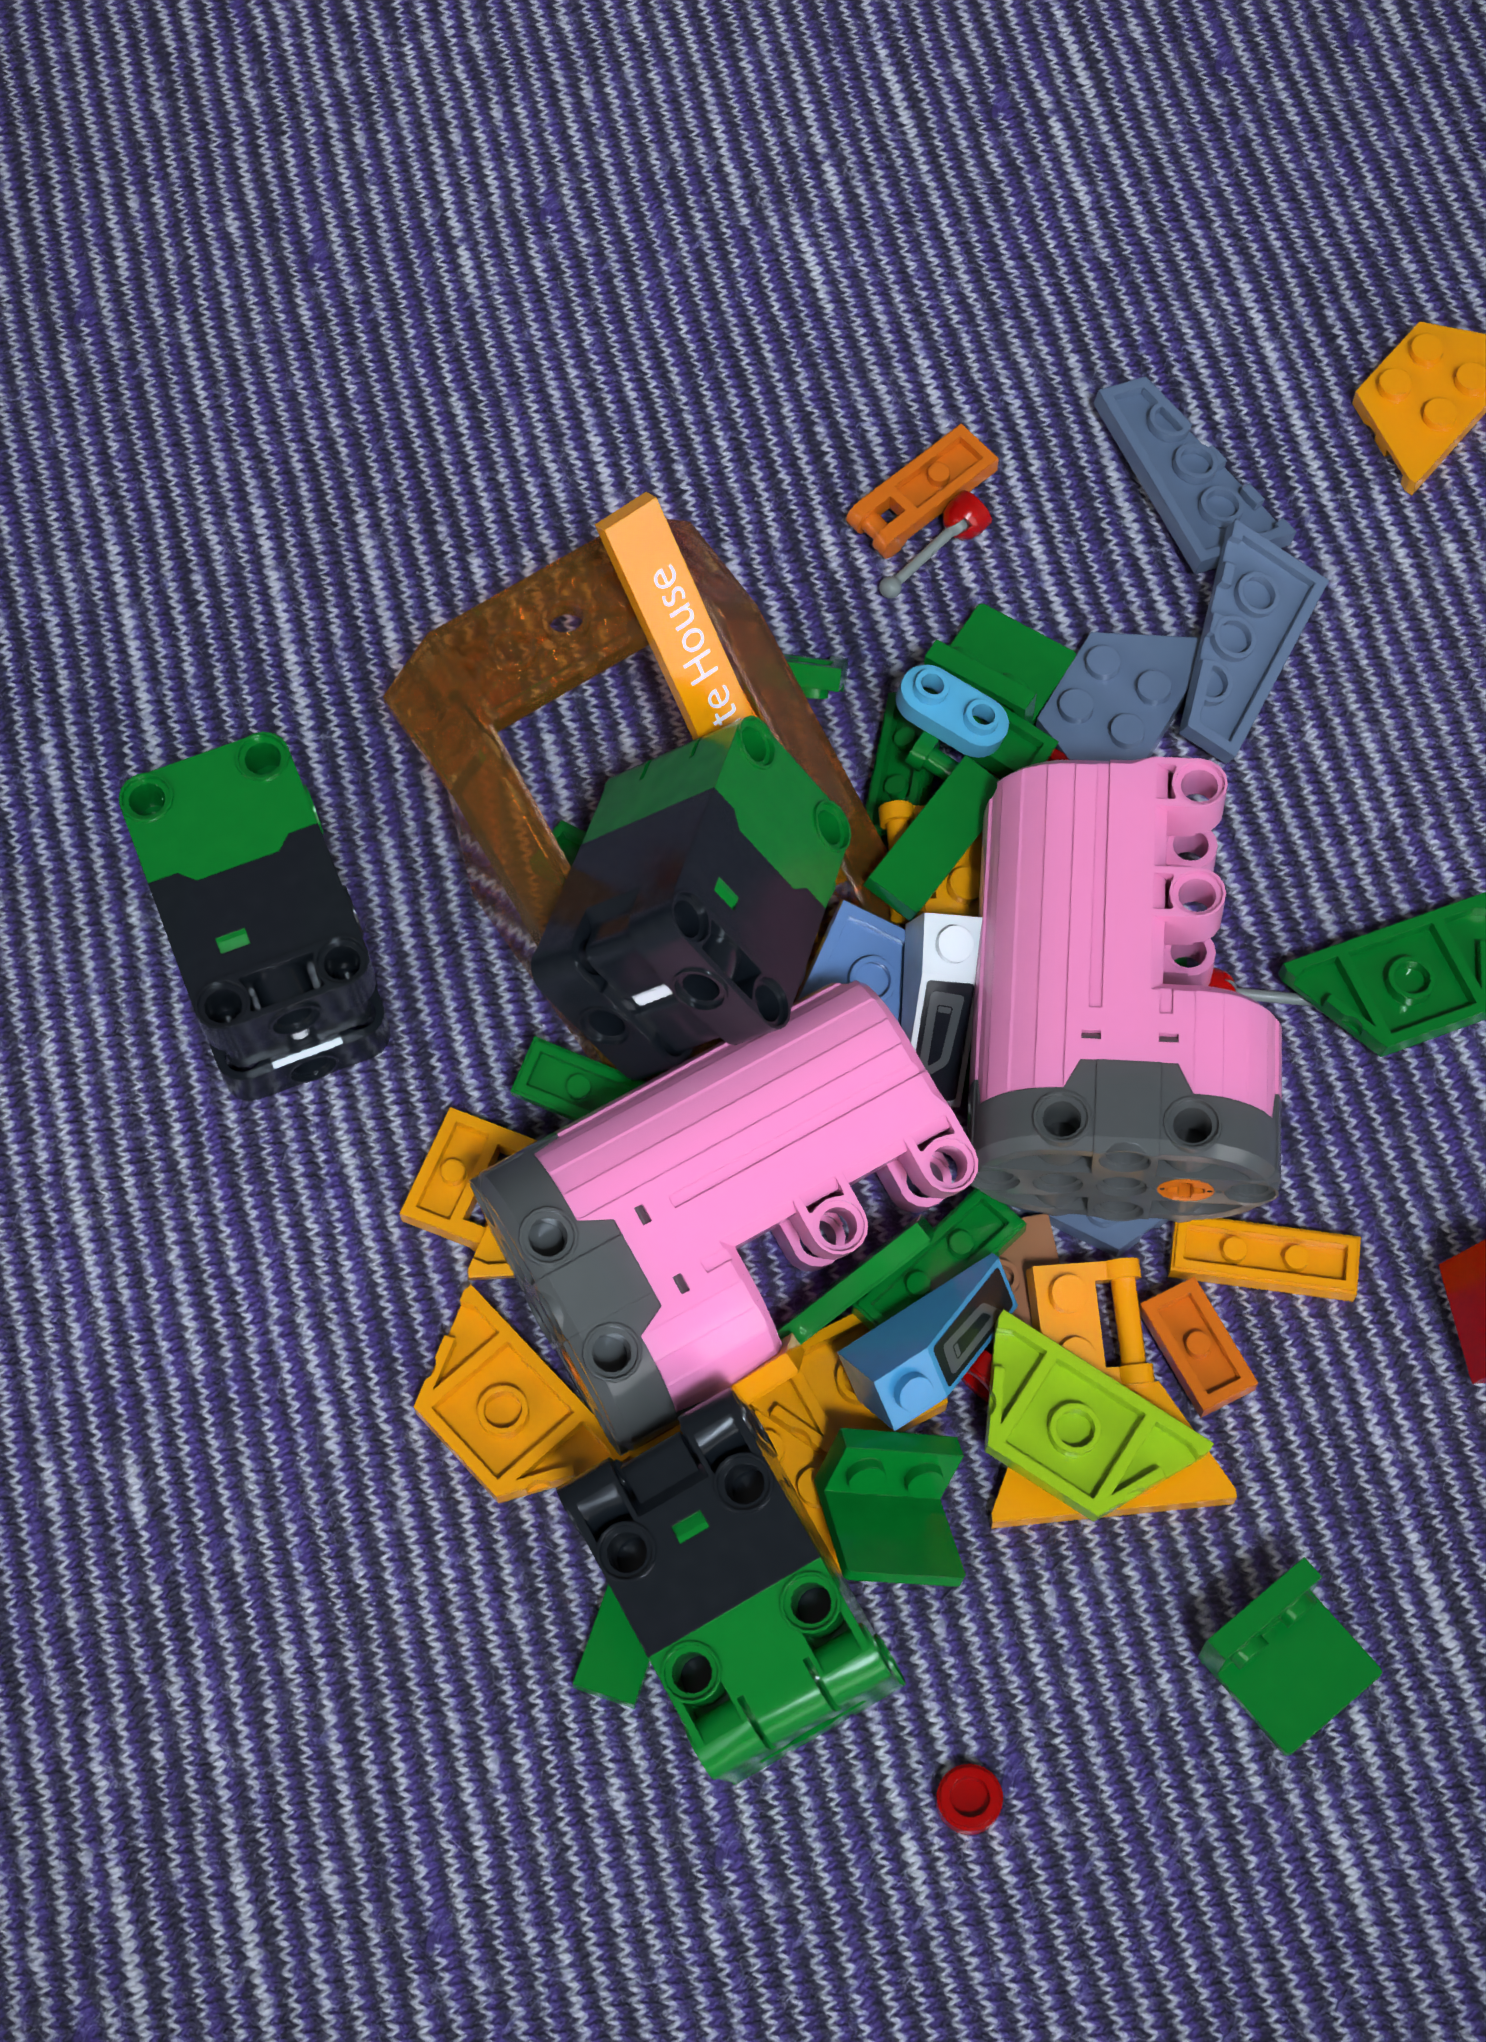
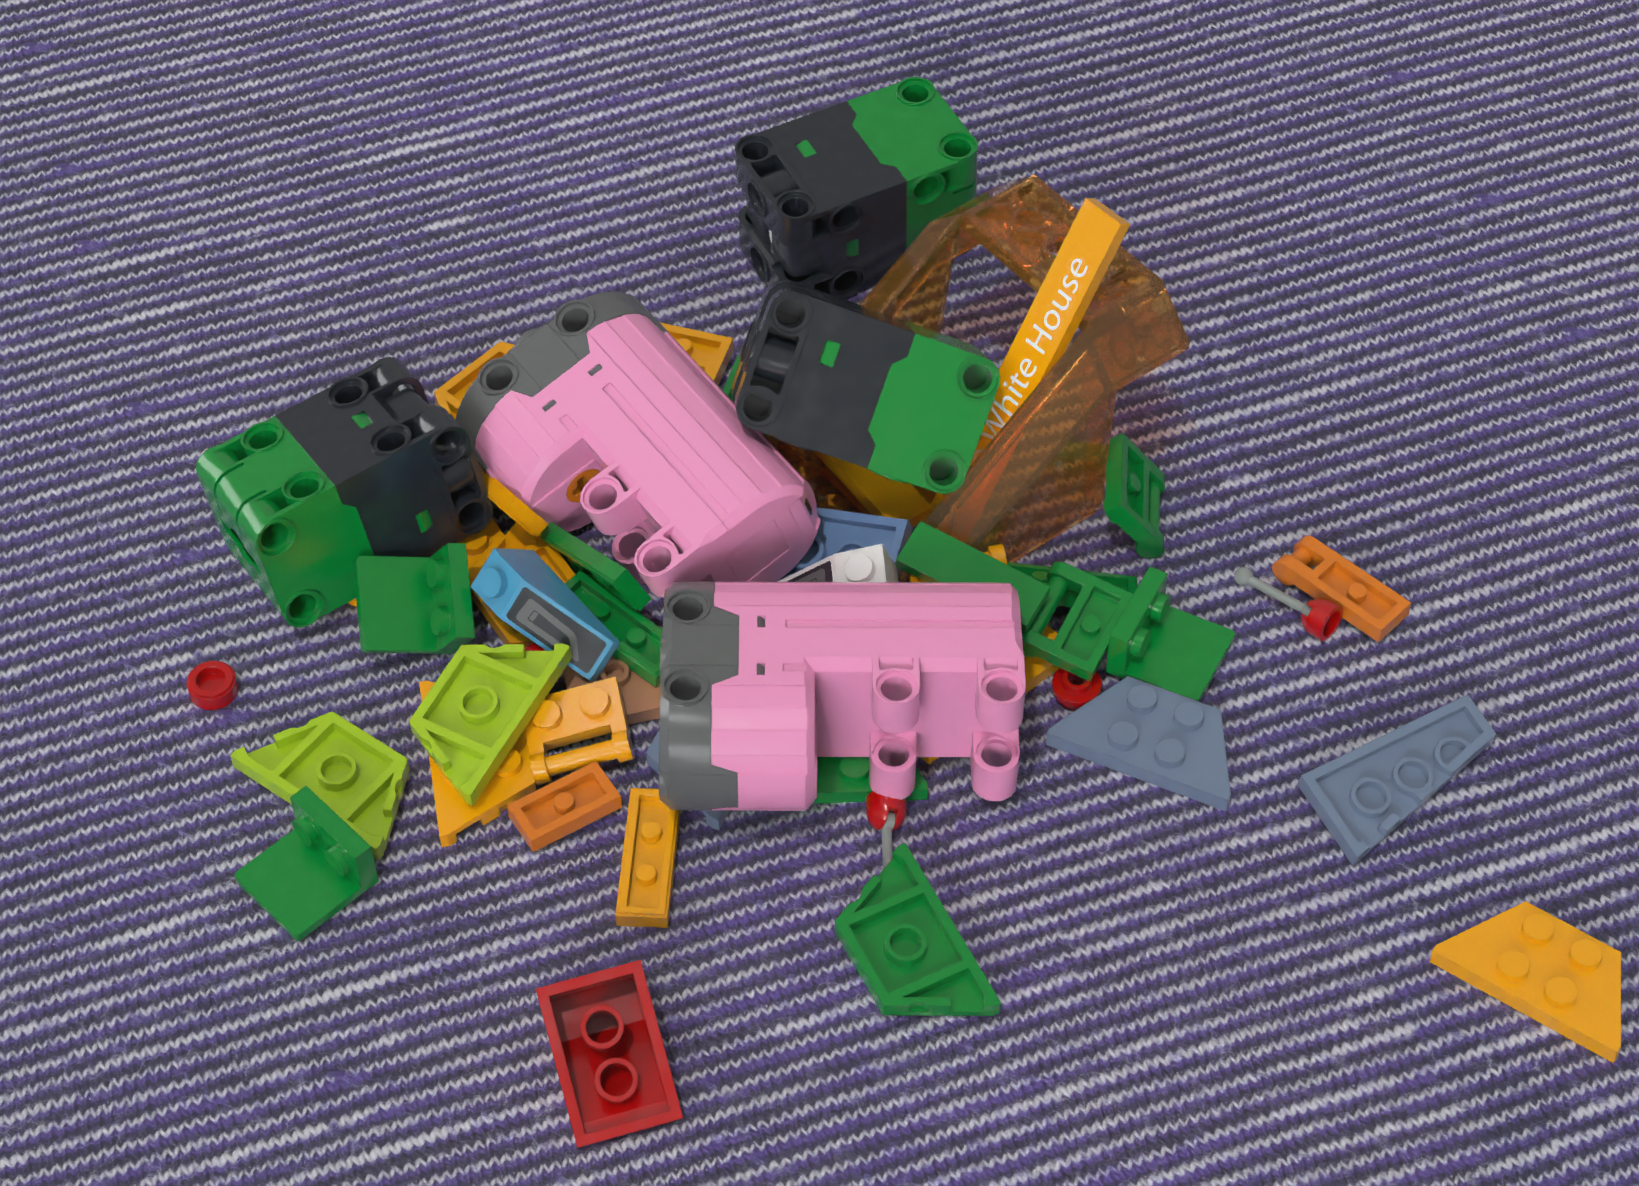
camera: 85 degrees right, 15 degrees down
medium azure plate [896,665,1009,758] -> none
sand blue wing [1179,519,1329,764] -> none
none -> lime wing [230,711,410,861]

